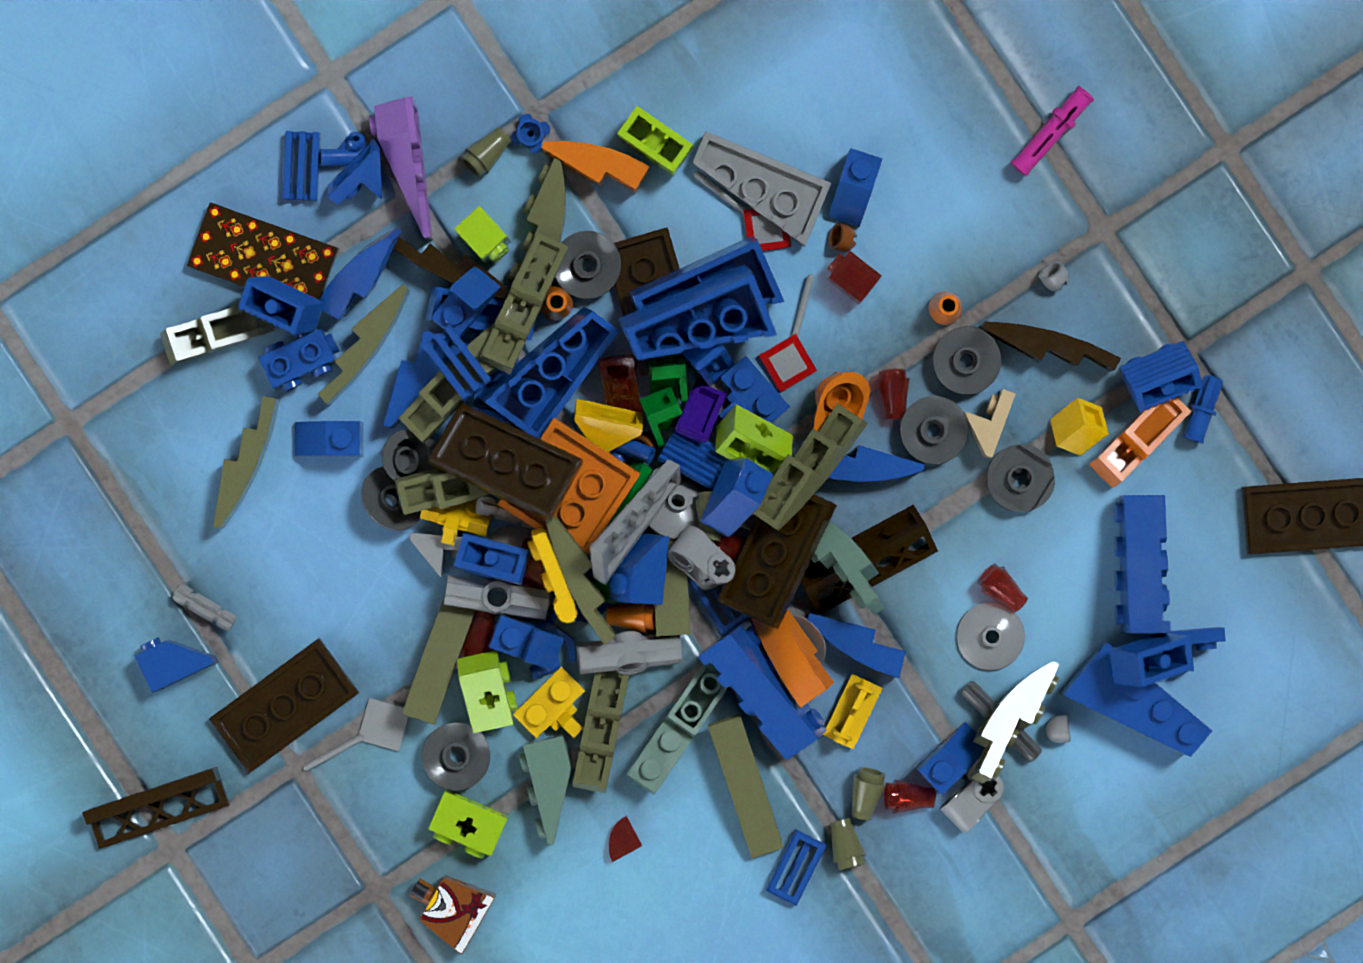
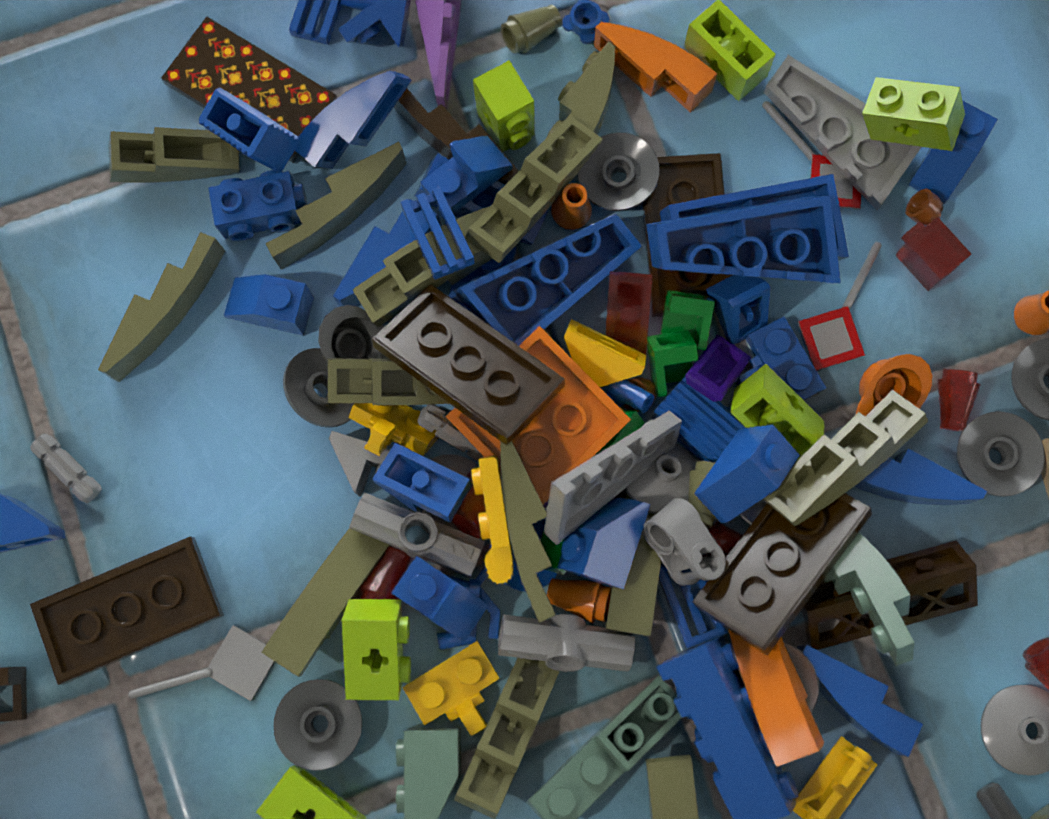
camera: 20 degrees right, 10 degrees down
none -> lime brick [862,77,965,151]

